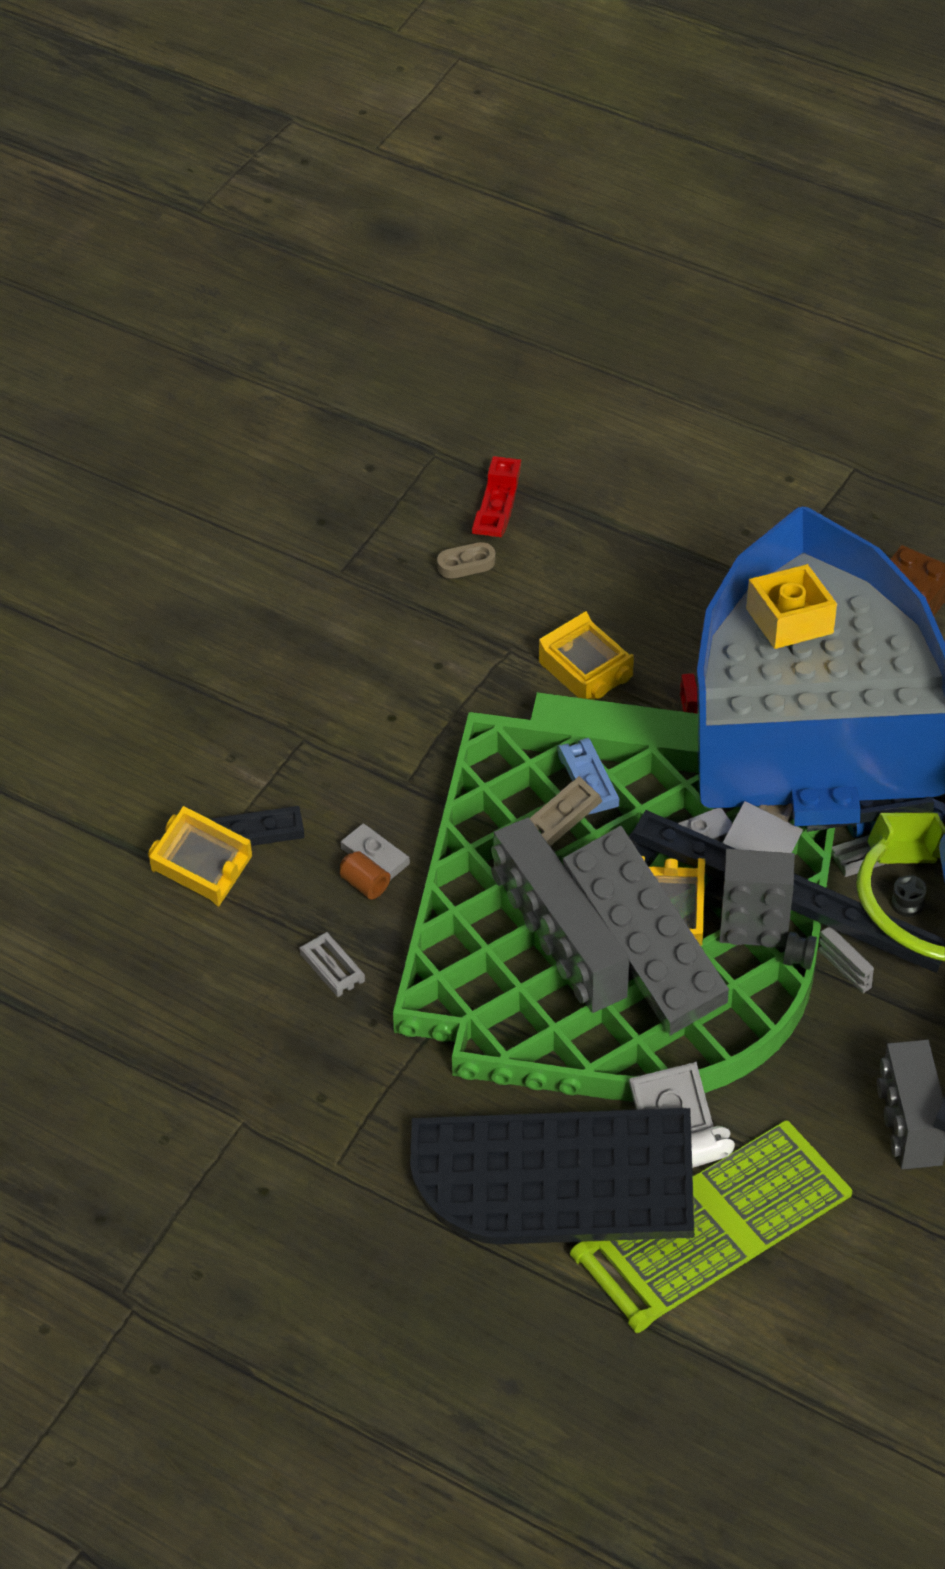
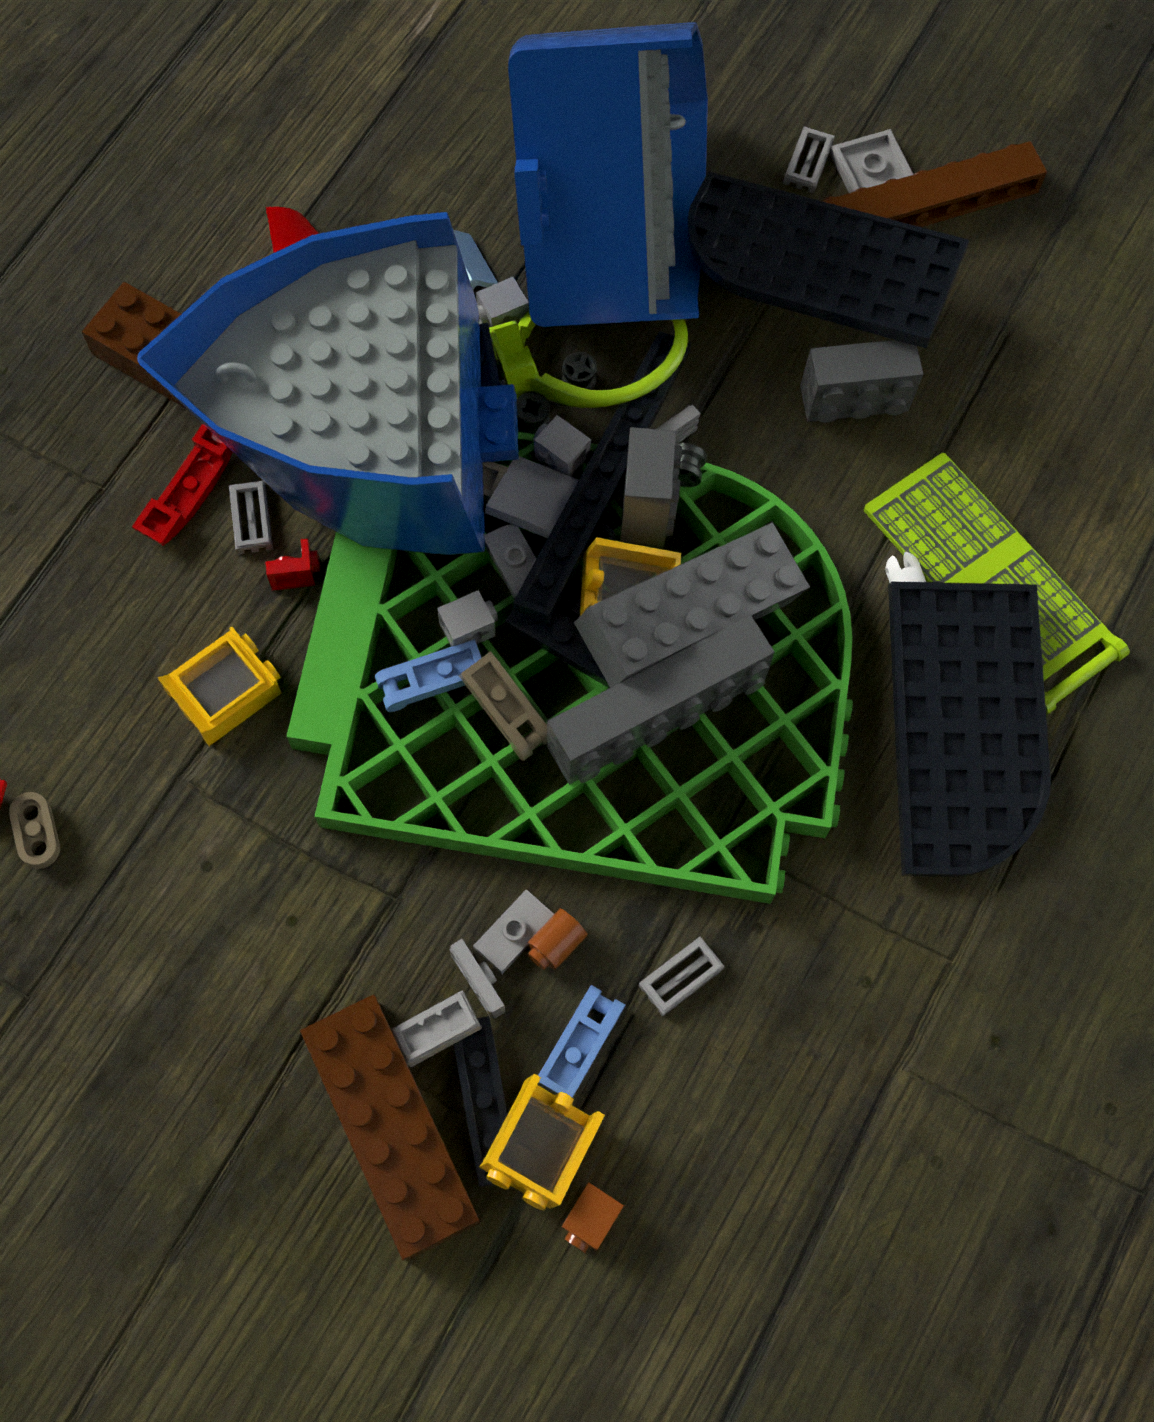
camera: 95 degrees left, 20 degrees up
light grey tile [629,1062,713,1133] -> none
yellow brick [746,564,837,649] -> none
none -> reddish brown brick [300,994,481,1262]
none -> light grey plate [391,991,482,1067]
none -> light grey brick [437,590,499,647]
none -> light grey plate [450,939,505,1020]
none -> pearl dark grey wheel [517,392,550,434]
none -> light grey brick [533,415,591,477]
none -> medium blue plate [538,985,626,1098]
none -> dark orange brick [561,1182,624,1253]

